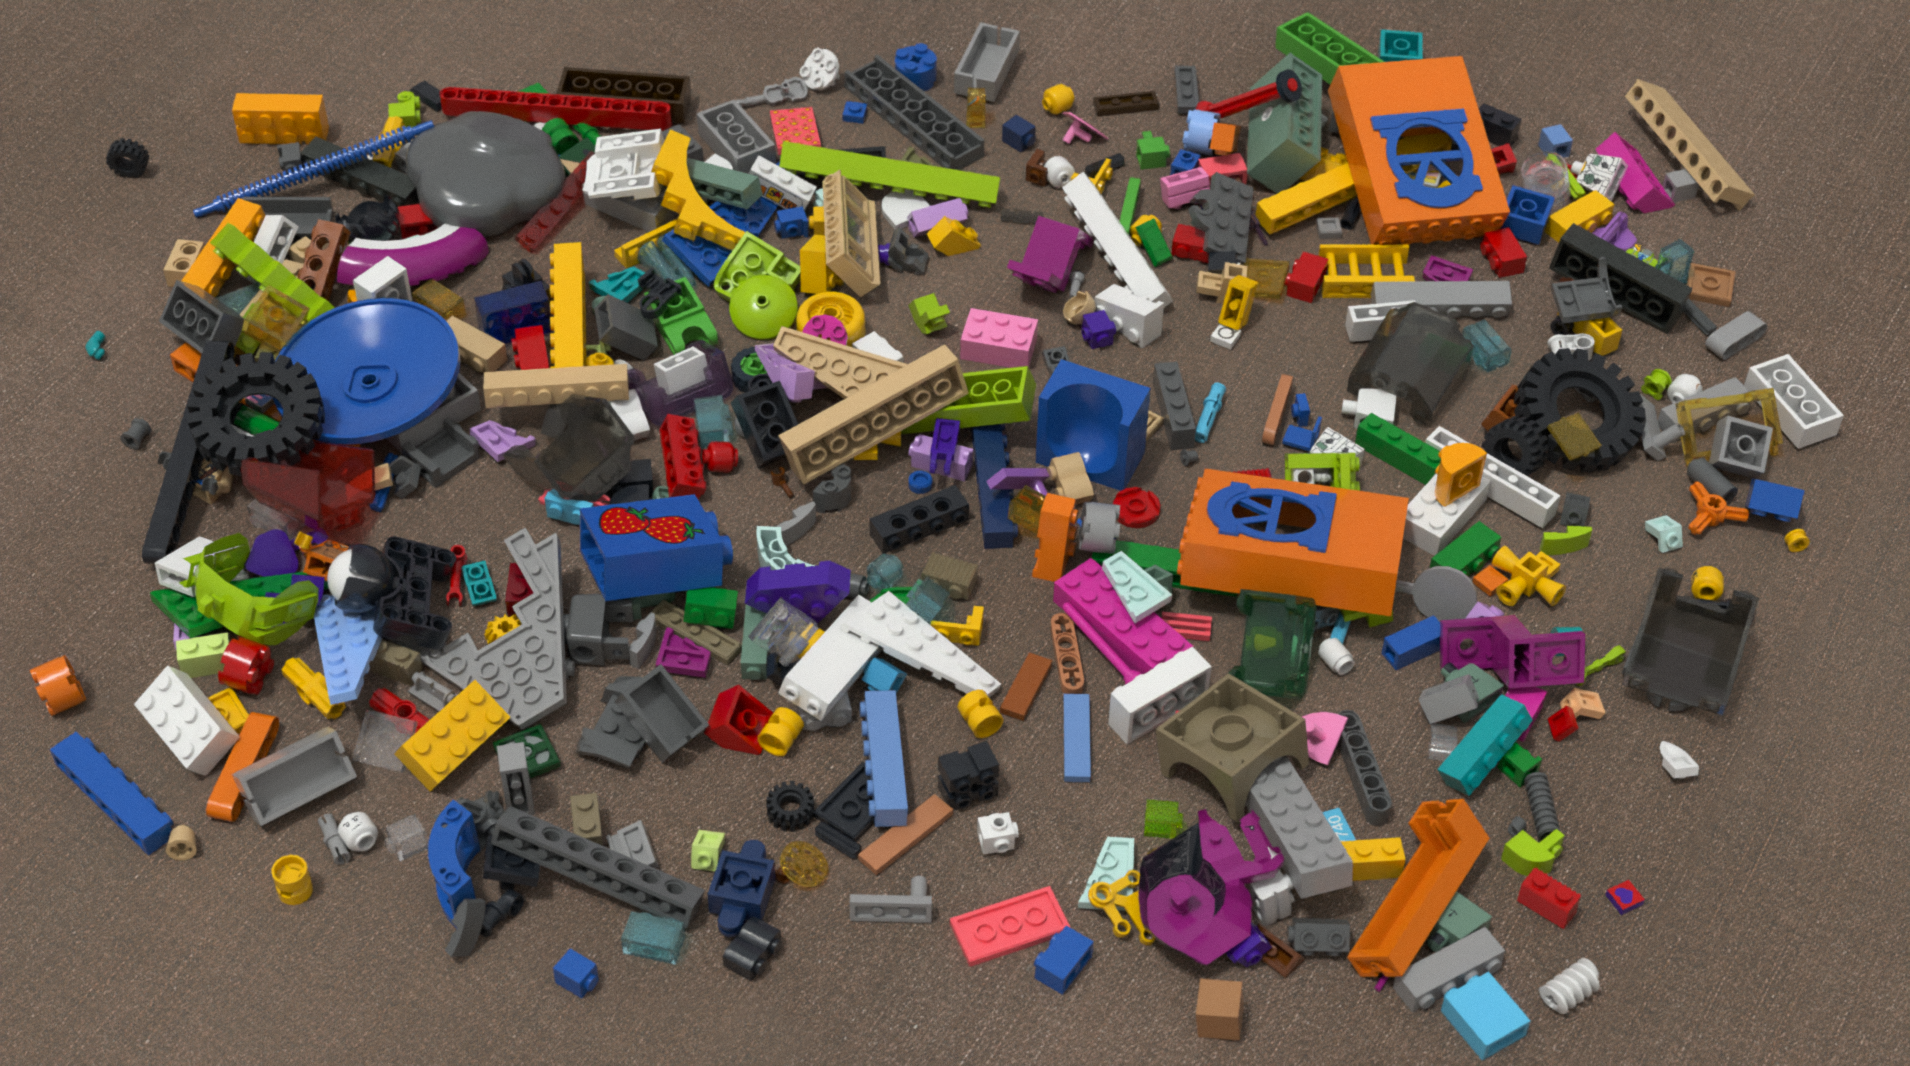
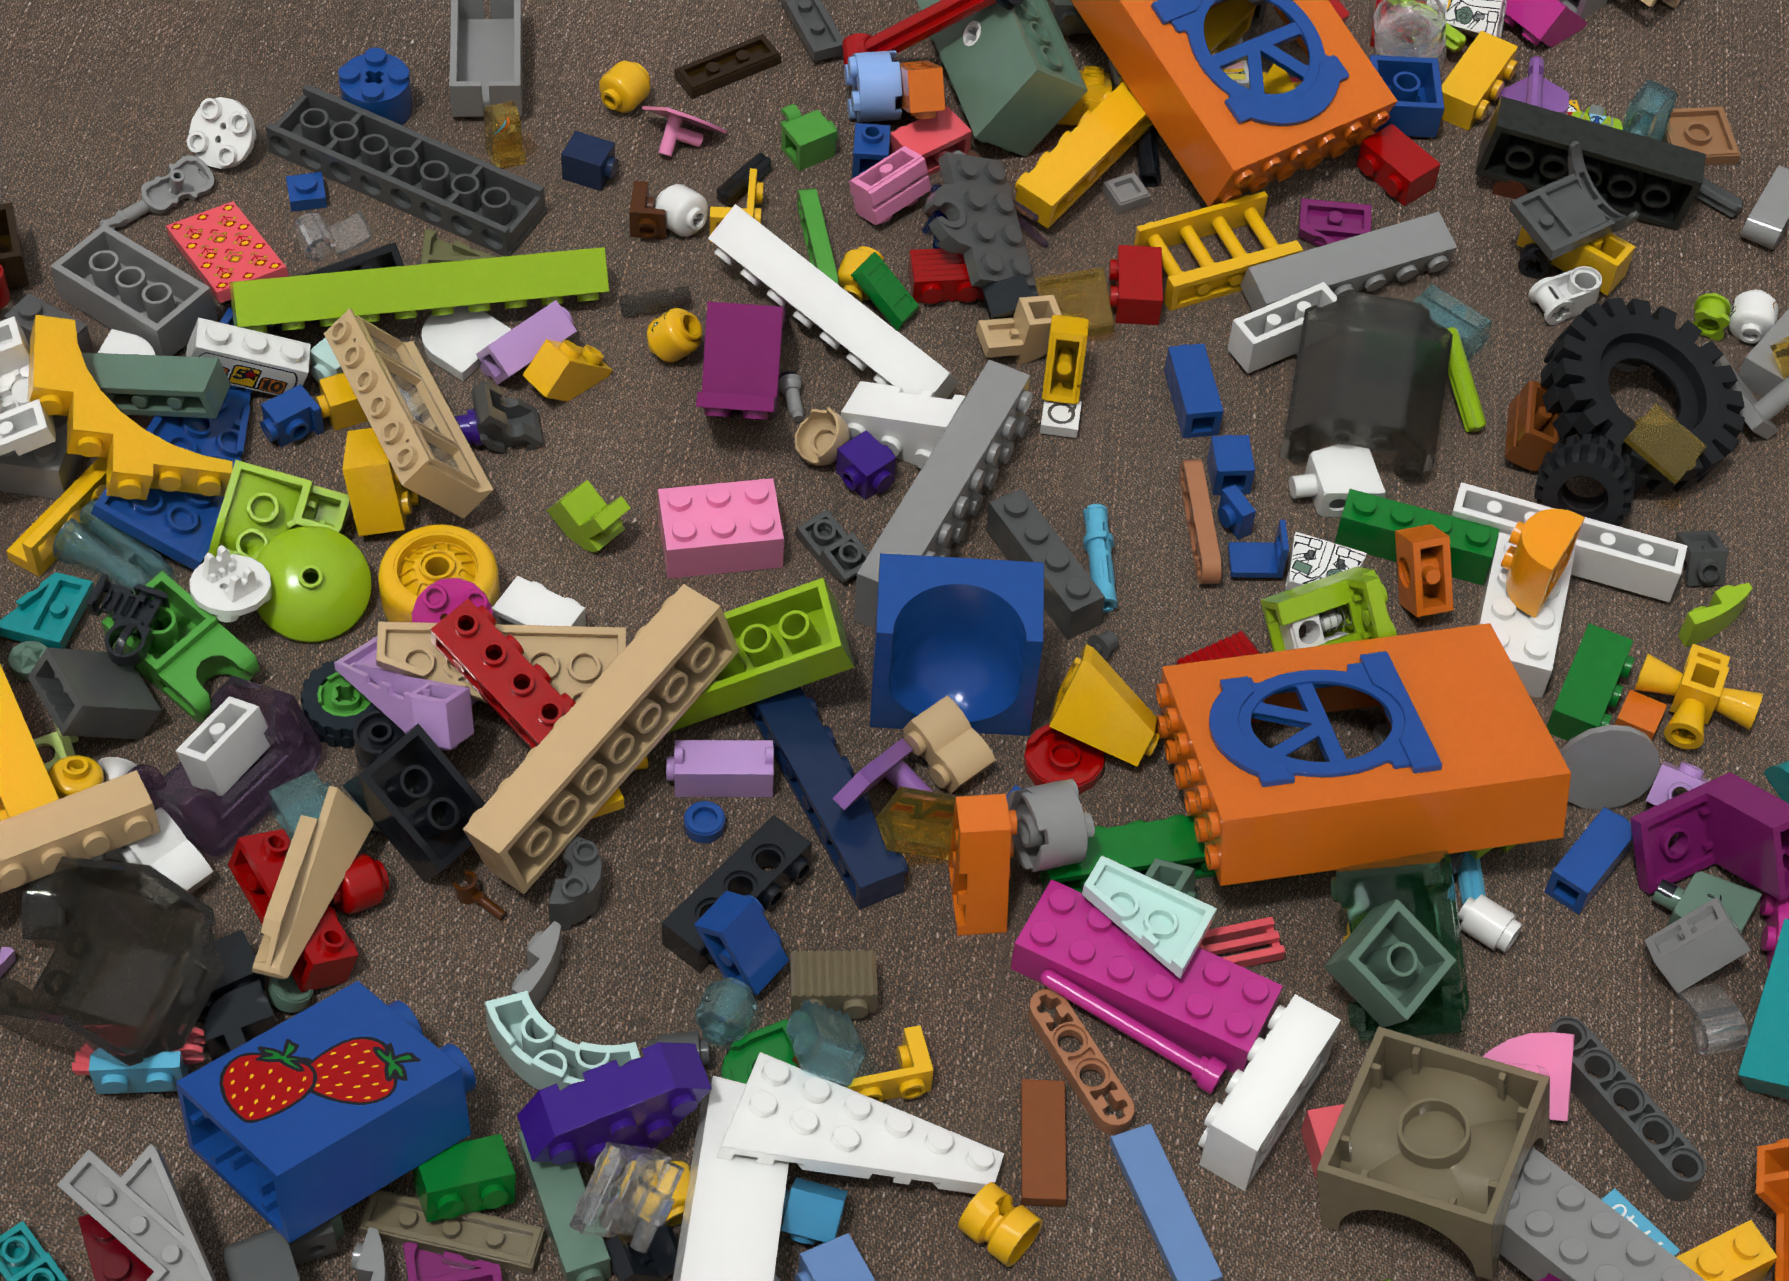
camera: 25 degrees left, 5 degrees up
dark purple hinge [929,418,960,475] -> none
none -> white plate [189,545,272,622]
none -> tan wedge [252,786,373,979]
none -> clear panel [293,211,371,262]
none -> red brick [430,598,576,749]
none -> yellow head [647,308,702,363]
none -> blue brick [694,891,789,995]
none -> light grey brick [854,359,1033,629]
none -> yellow slope [1049,644,1160,767]
none -> blue brick [1164,344,1224,439]
none -> blue brick [1207,435,1255,495]
none -> sand green brick [1323,899,1456,1028]
none -> orange brick [1395,524,1454,617]
none -> lime axle [1437,327,1487,433]

